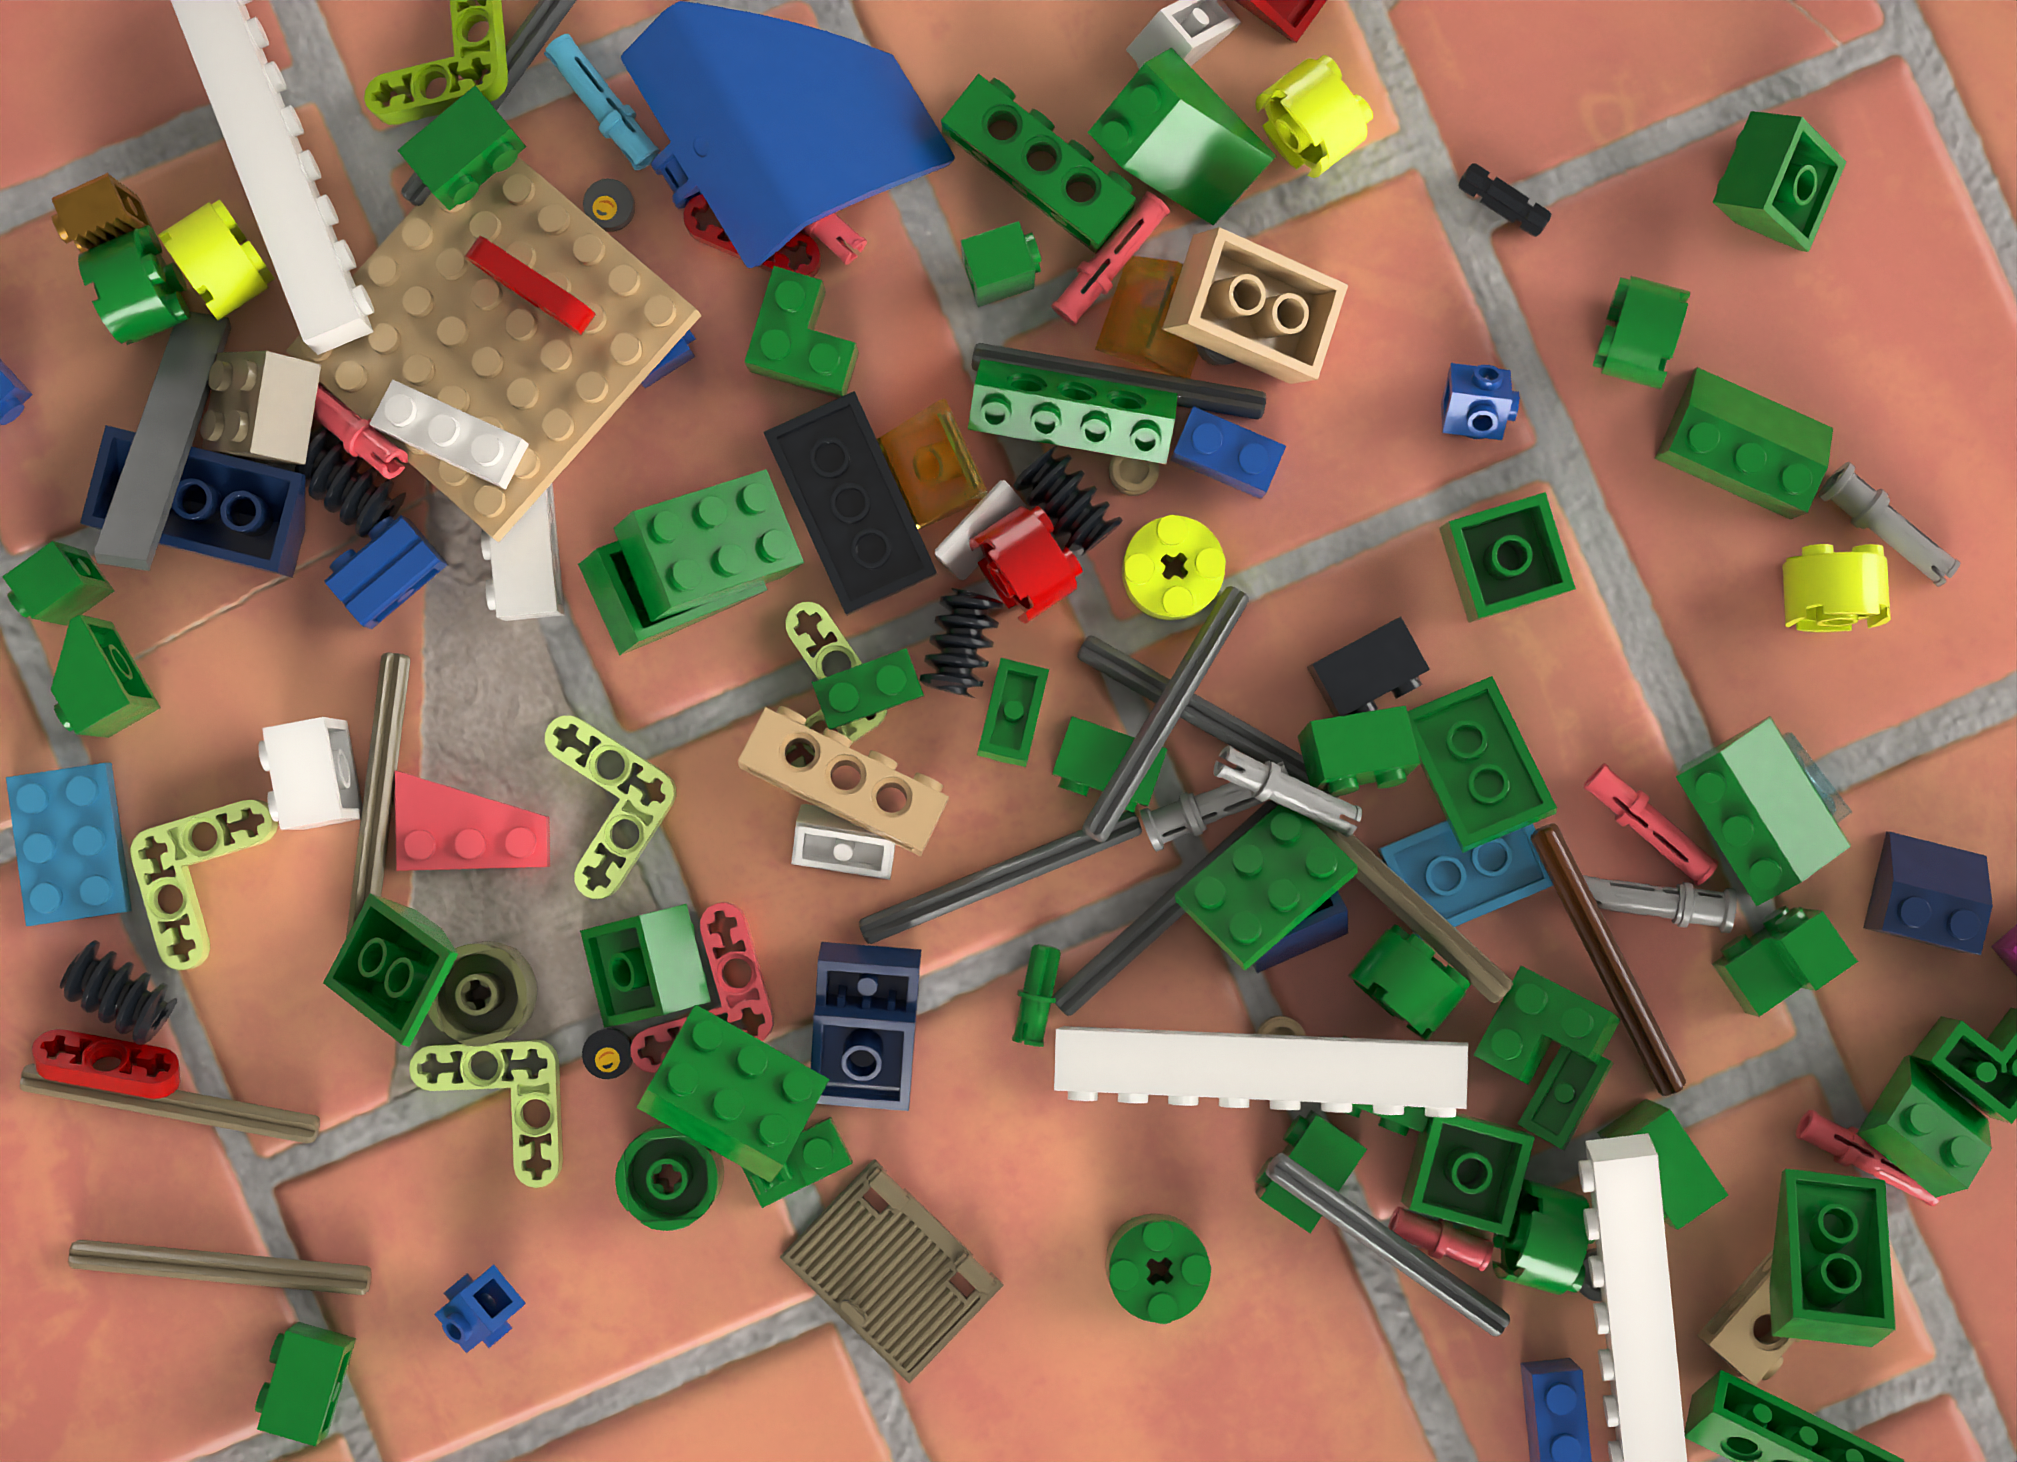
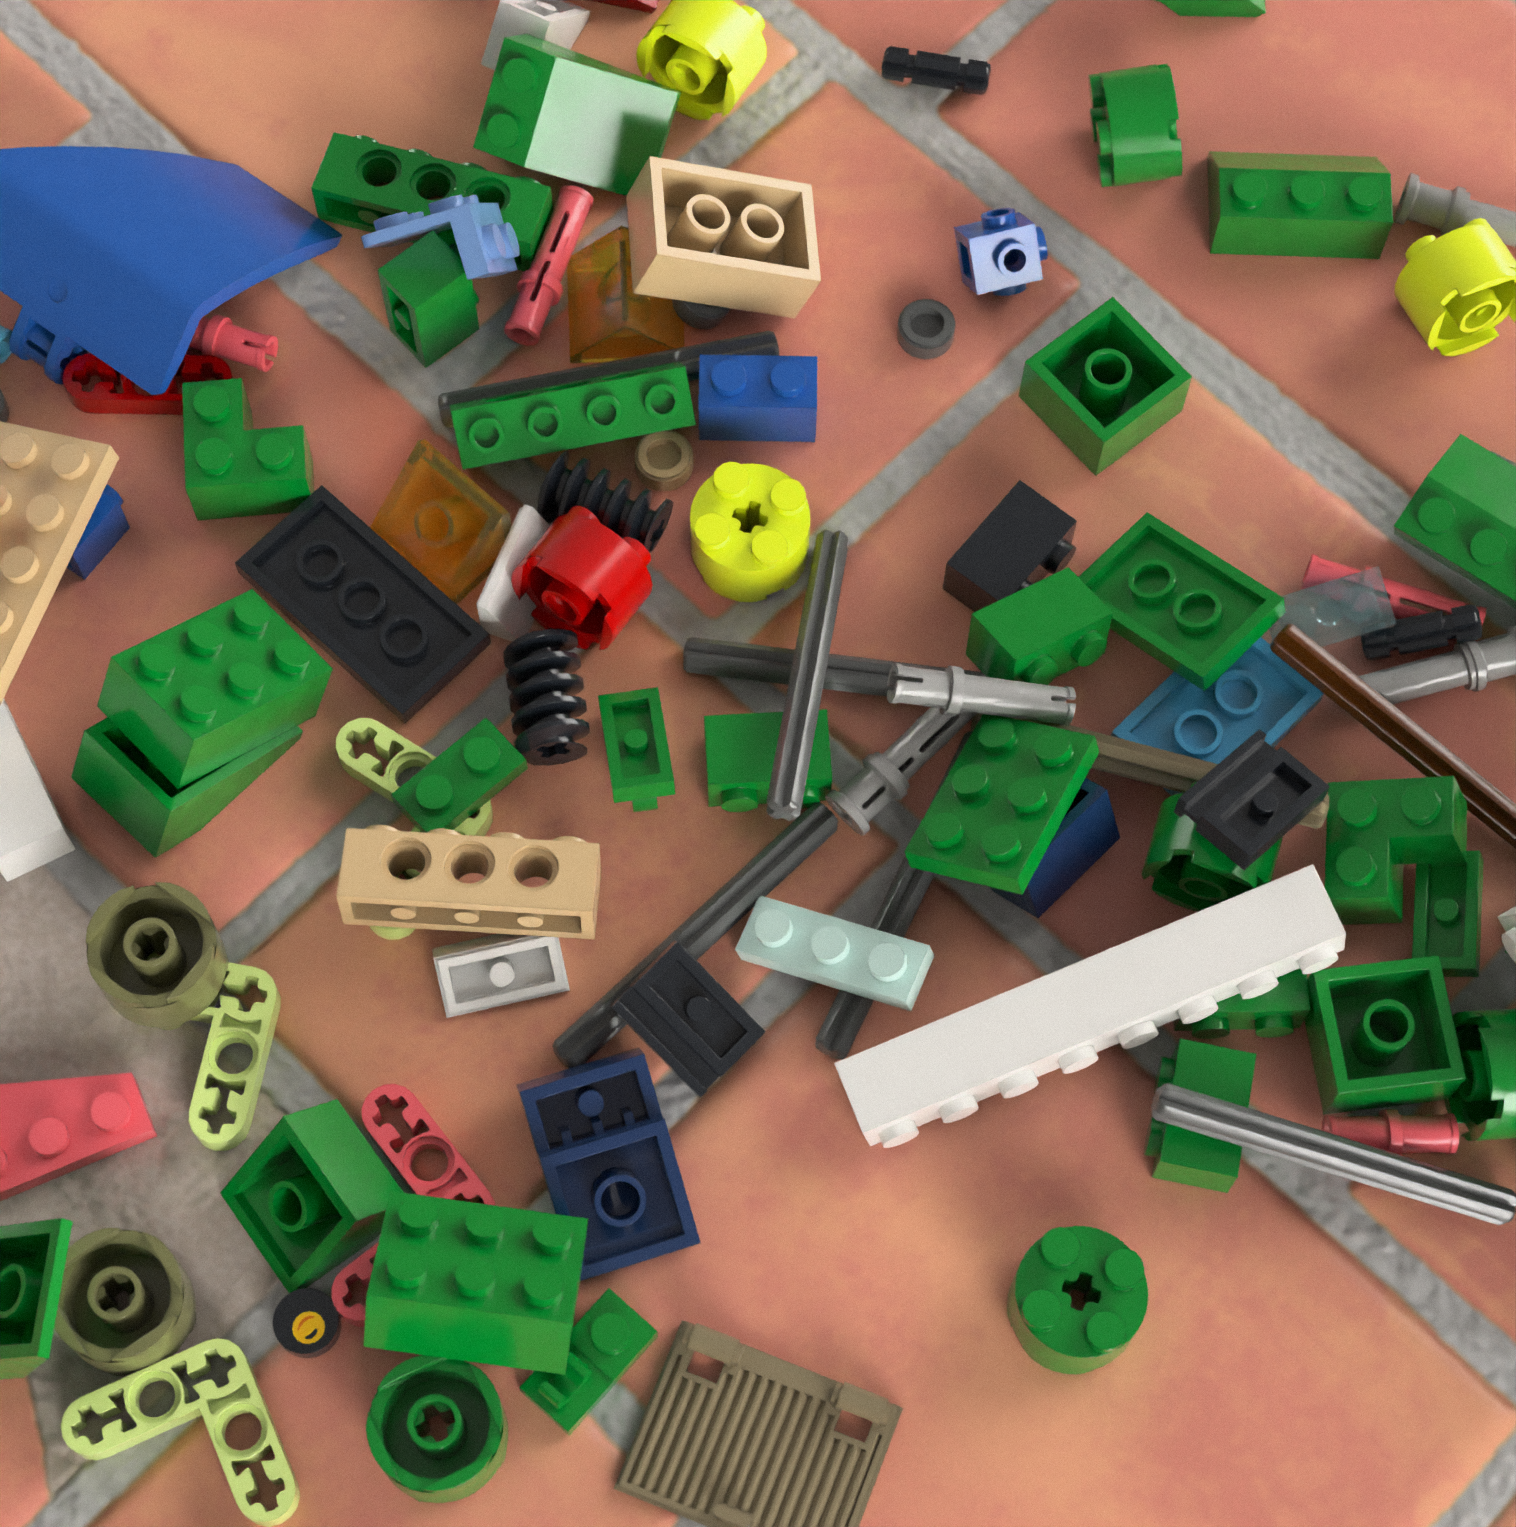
camera: 20 degrees left, 20 degrees down
green axle [1012,944,1061,1047] -> none
none -> olive brick [85,882,229,1030]
none -> medium blue bracket [361,195,520,280]
none -> black plate [609,941,766,1098]
none -> light aqua plate [735,896,935,1011]
none -> dark grey tile [897,299,955,359]
none -> black plate [1174,729,1330,870]
none -> clear light blue plate [1269,566,1396,647]
none -> black axle [1360,604,1483,661]

